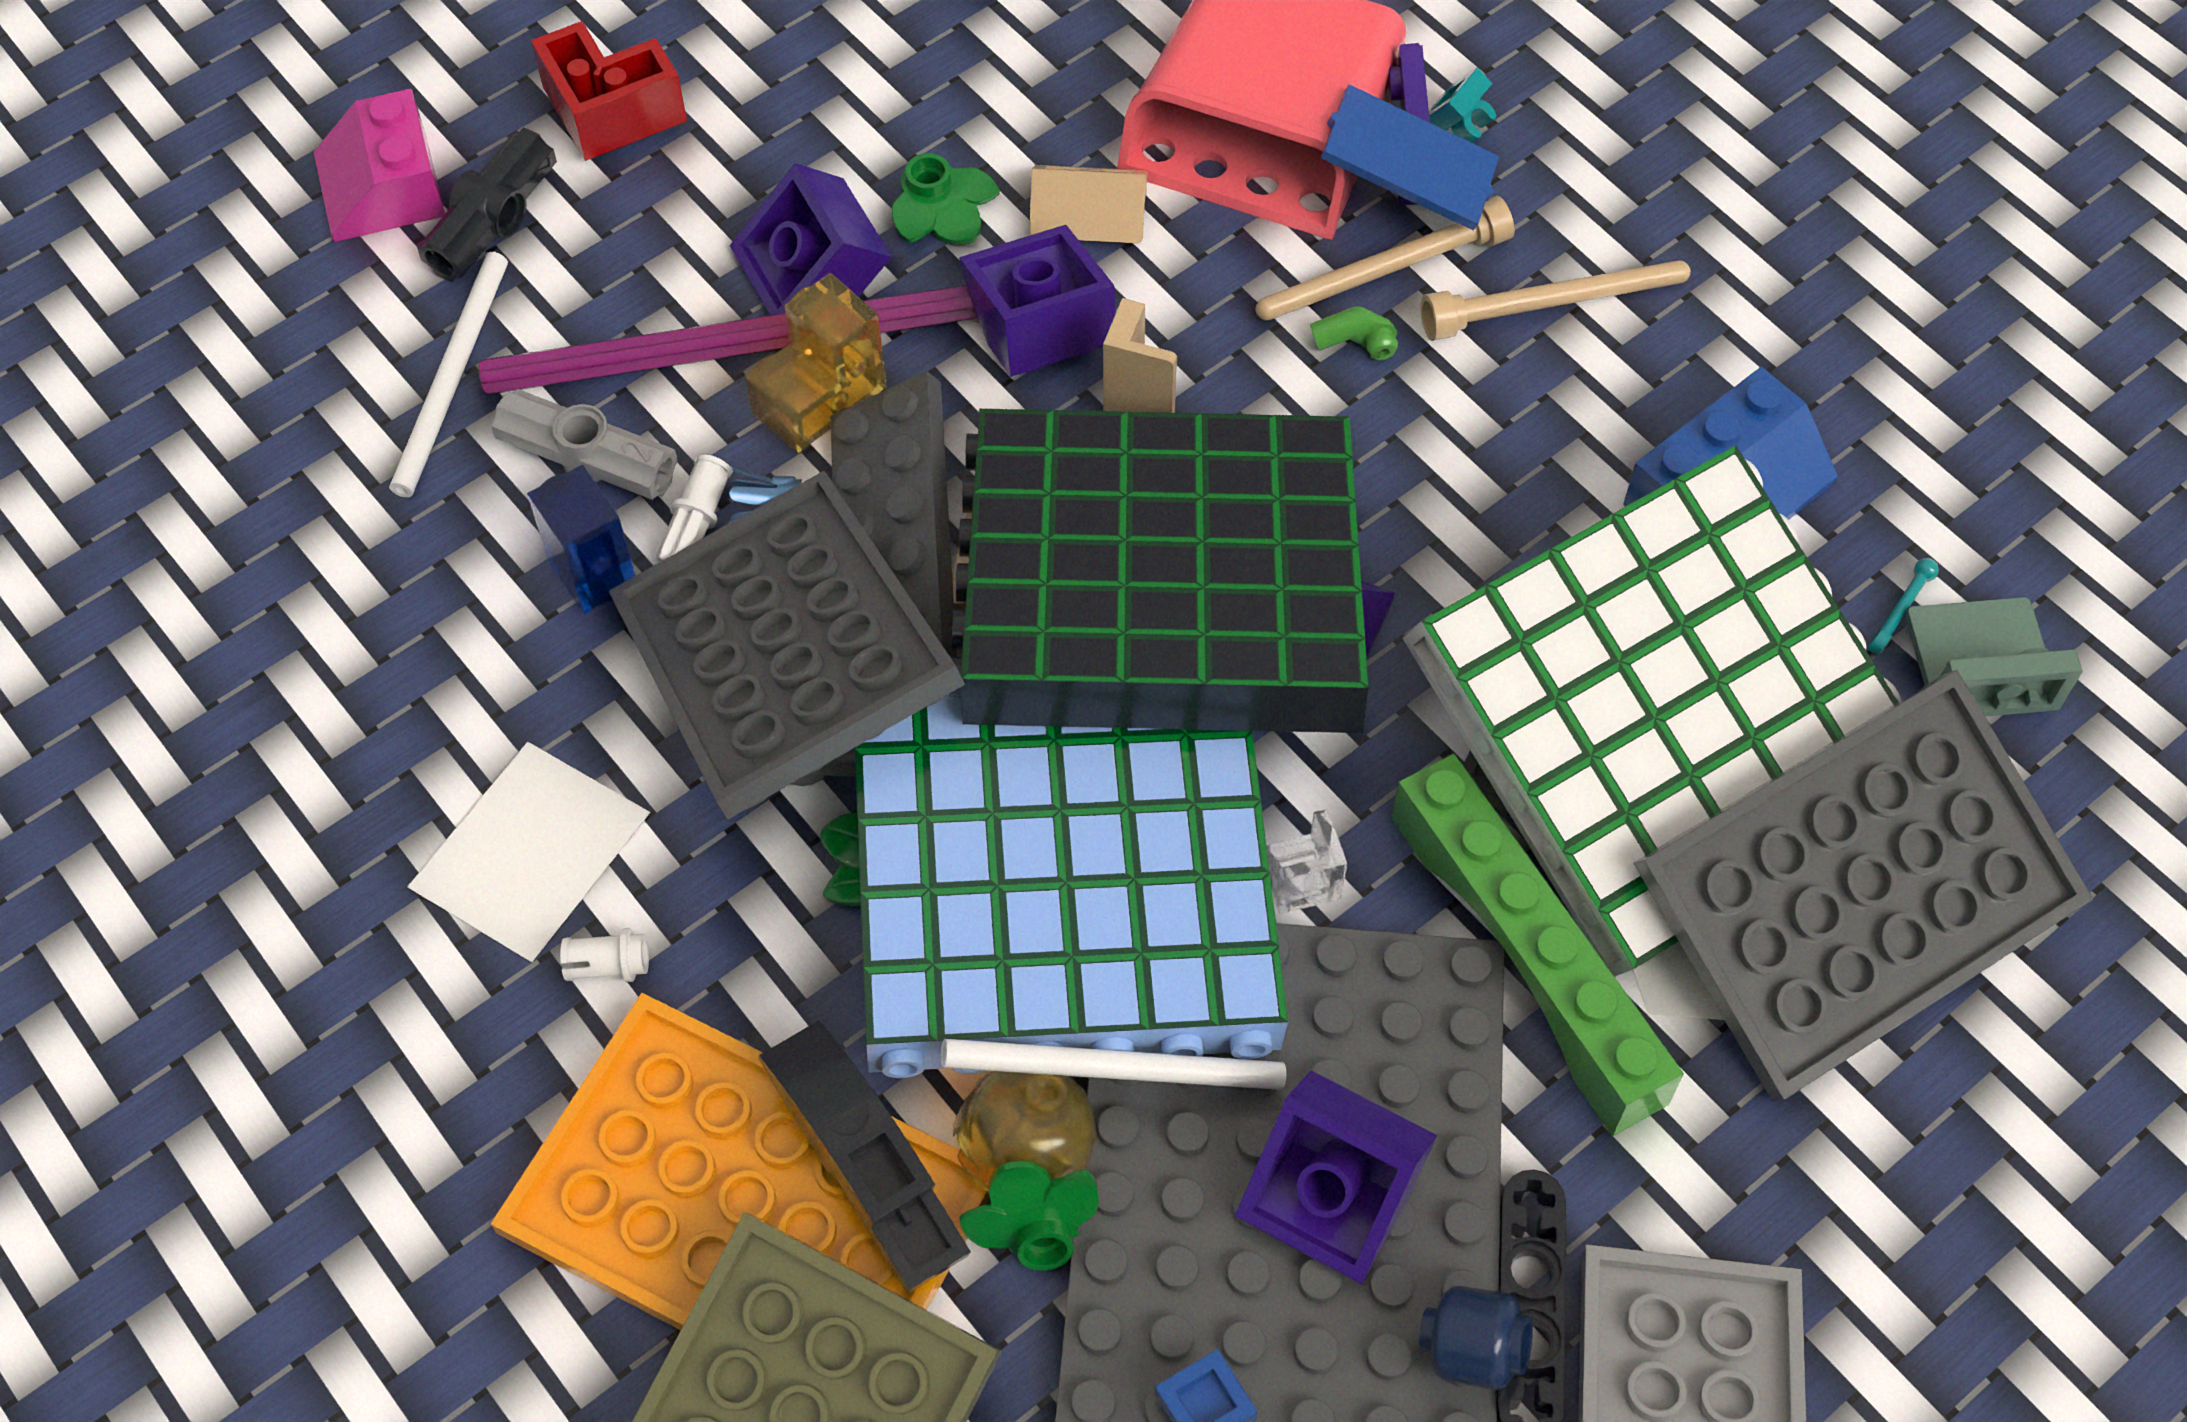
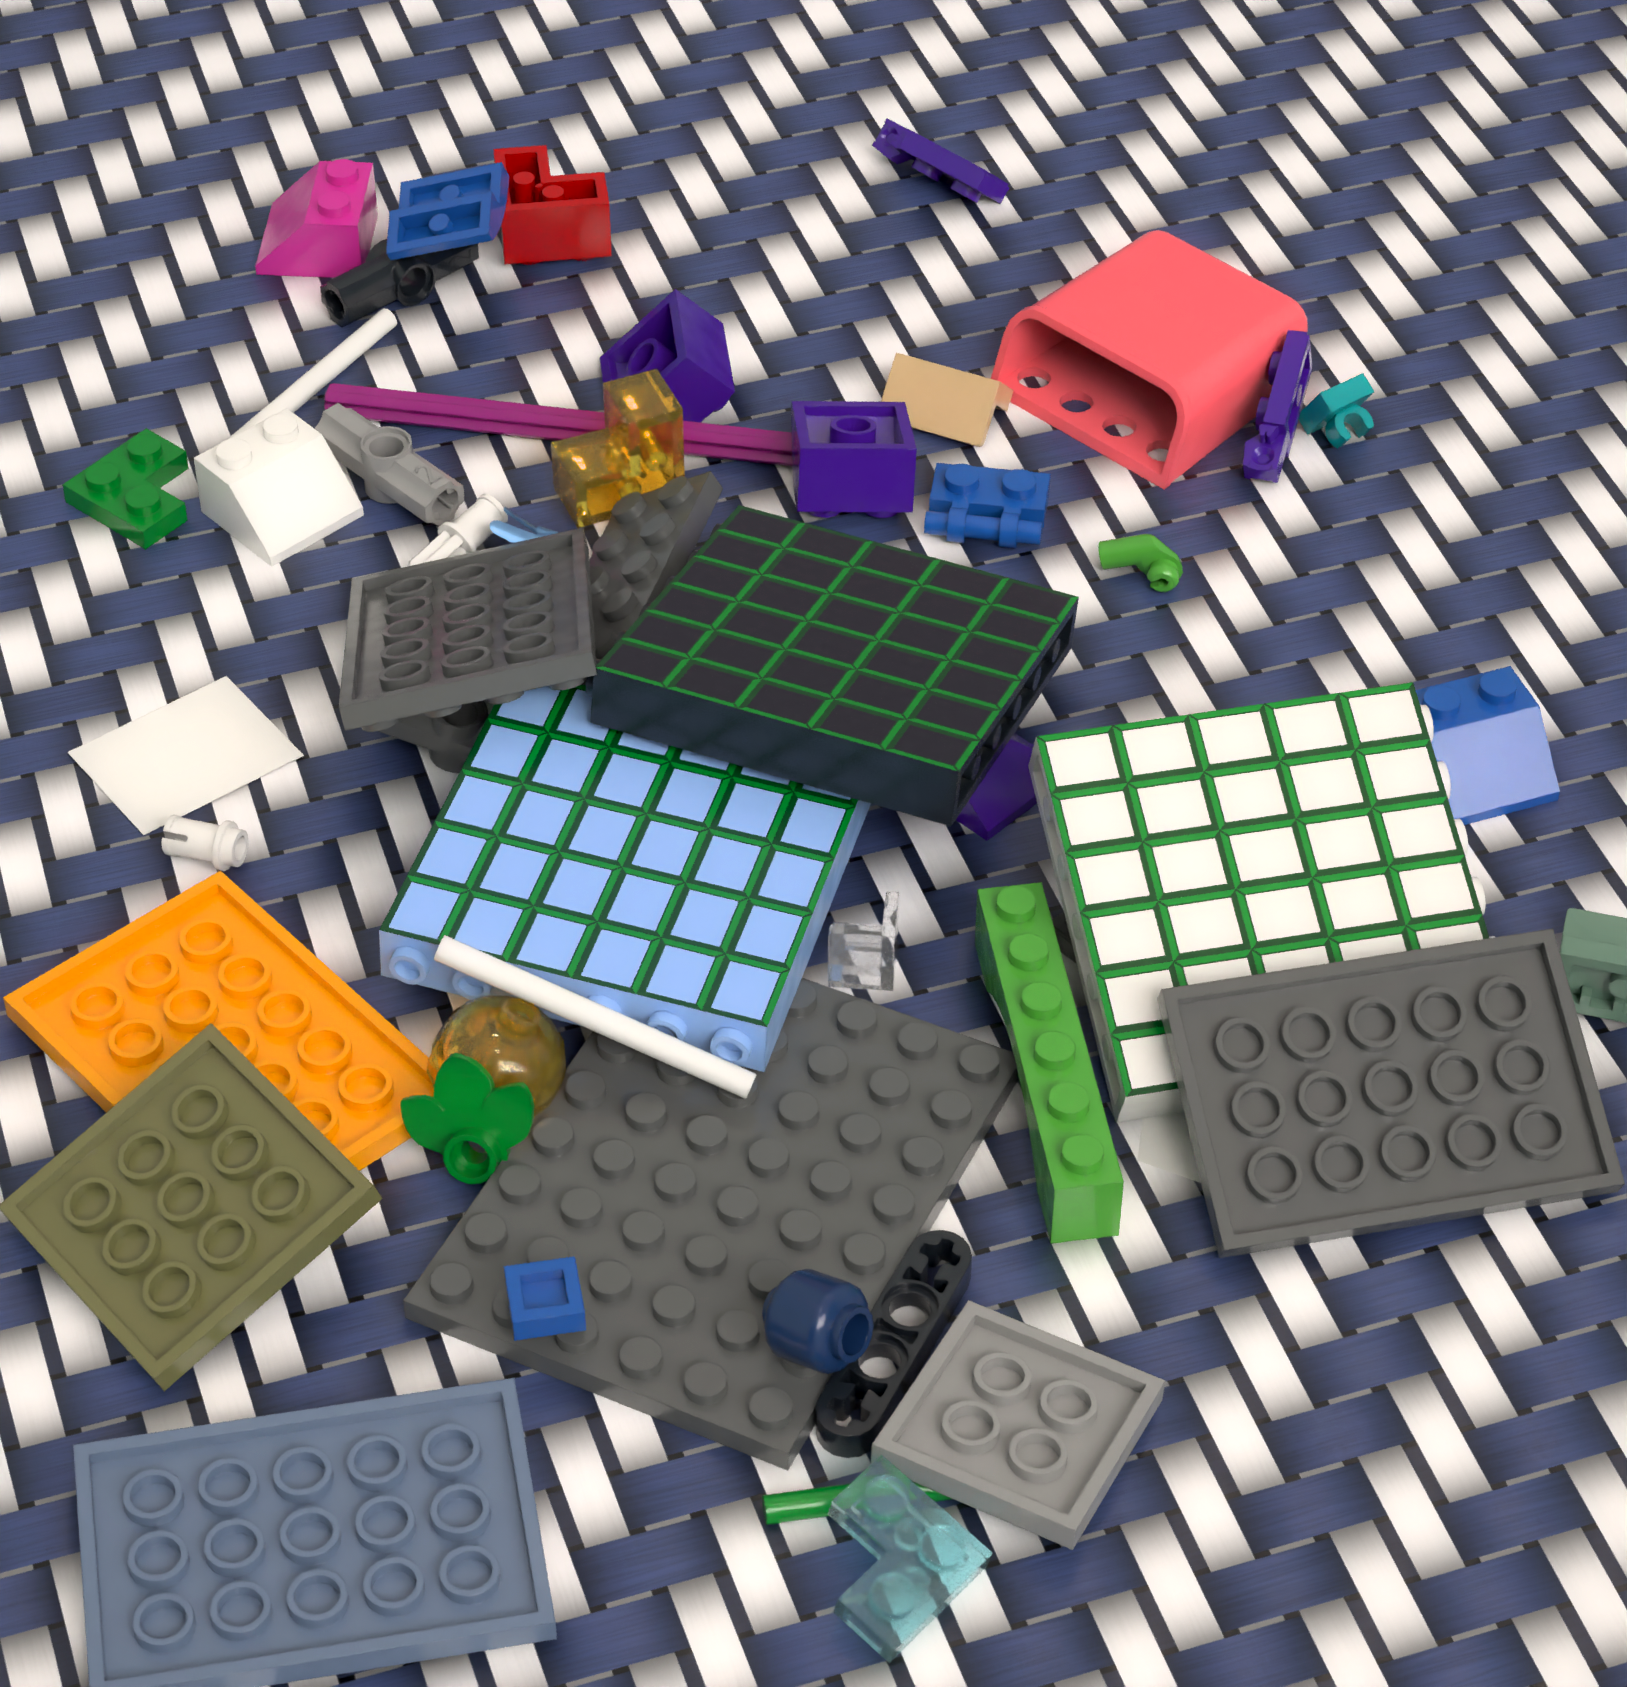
camera: 20 degrees right, 15 degrees down
clear blue brick [527,464,635,614] -> none
black slope [758,1020,971,1294] -> none
green plate [892,153,1000,245] -> none
tan panel [1103,298,1177,413] -> none
dark purple slope [1235,1070,1437,1284] -> none
tan piece [1255,195,1515,321] -> none
blue piece [1321,84,1499,231] -> none
tan piece [1421,260,1691,341] -> none
teal hinge [1866,558,1939,656] -> none
none -> green plate [62,428,189,550]
none -> white slope [194,408,364,567]
none -> blue slope [386,162,509,260]
none -> blue plate [924,463,1051,549]

